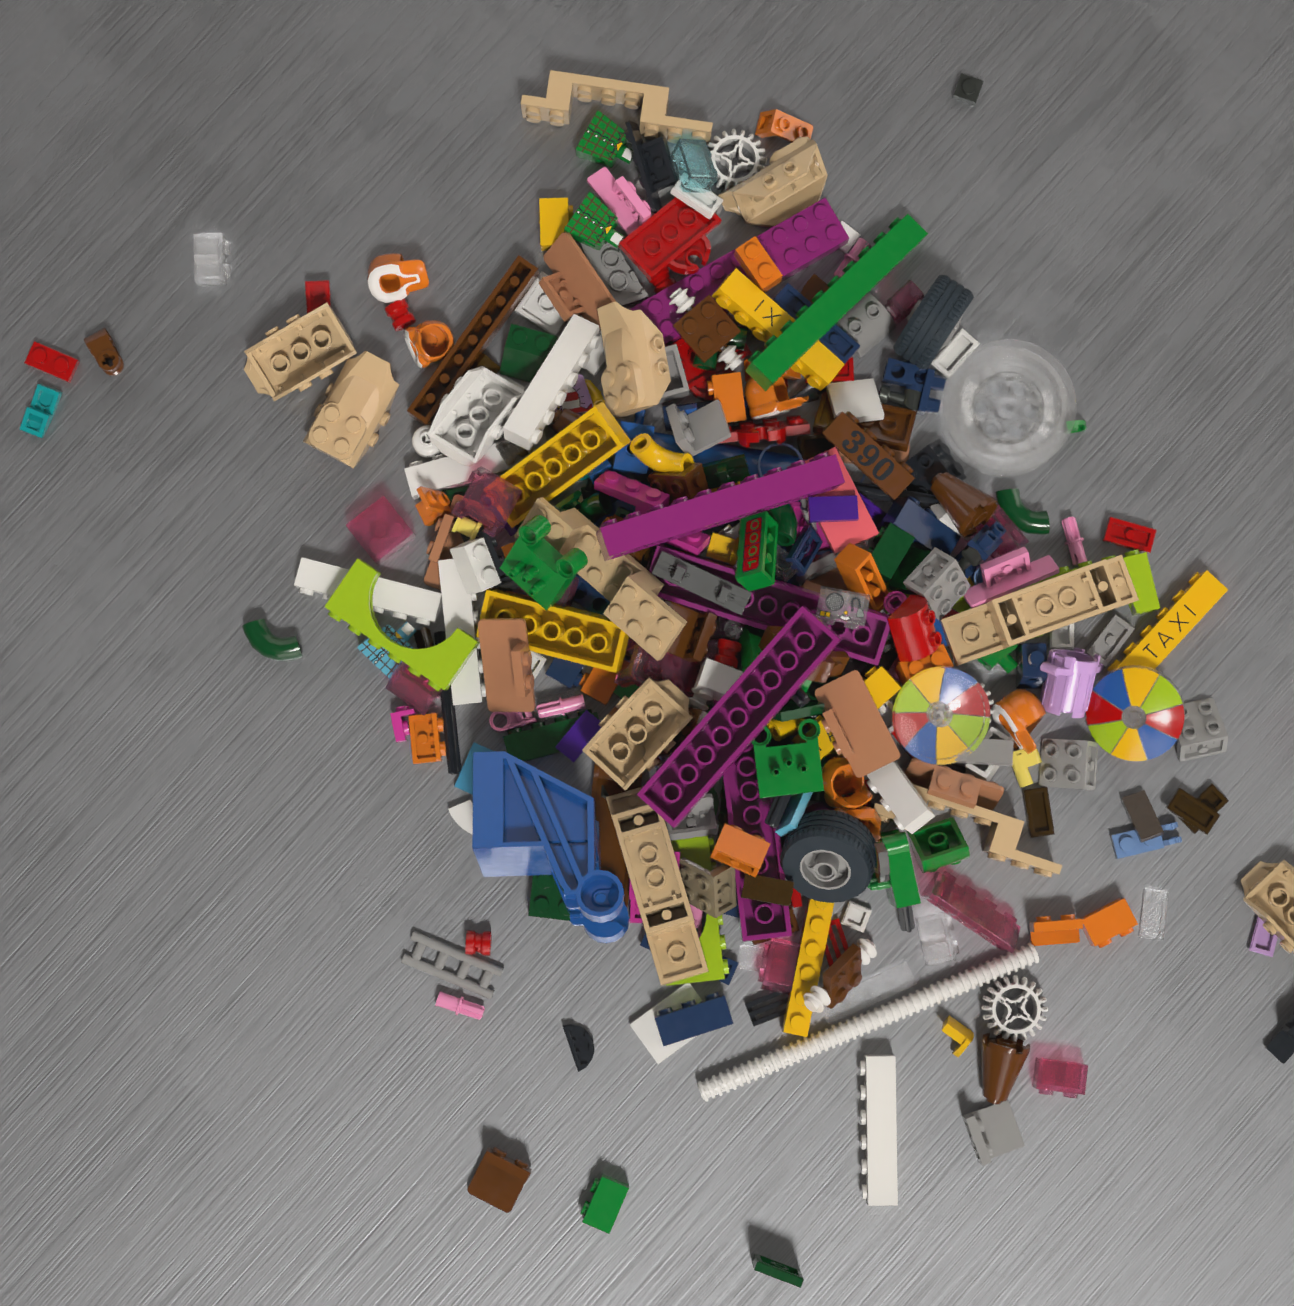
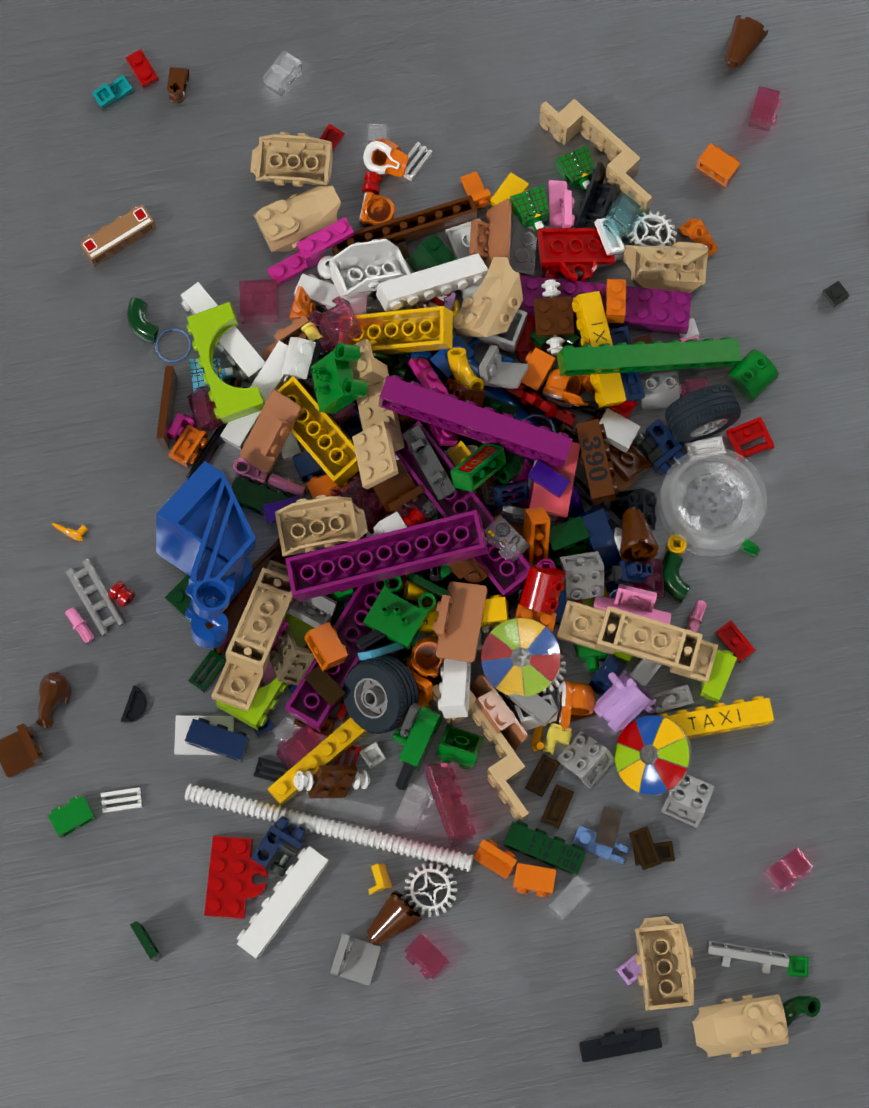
camera: 45 degrees right, 10 degrees down
none -> reddish brown piece [36,672,71,729]
none -> light orange bar [52,523,88,541]
none -> medium nougat brick [80,205,156,267]
none -> white tile [100,787,143,813]
none -> medium blue piece [155,328,191,362]
none -> reddish brown tile [156,366,178,450]
none -> dark green tile [188,650,226,693]
none -> red plate [204,836,268,919]
none -> dark blue hips [250,816,306,876]
none -> dark pink bracket [267,217,355,287]
none -> clear tile [368,124,387,143]
none -> white tile [403,142,433,182]
none -> orange bracket [460,171,491,209]
none -> dark green brick [503,821,586,877]
none -> light orange bar [531,725,544,754]
none -> dark brown tile [541,784,574,829]
none -> yellow wheel [666,534,687,556]
none -> orange brick [696,143,741,187]
none -> green brick [725,350,779,402]
none -> red plate [726,417,775,462]

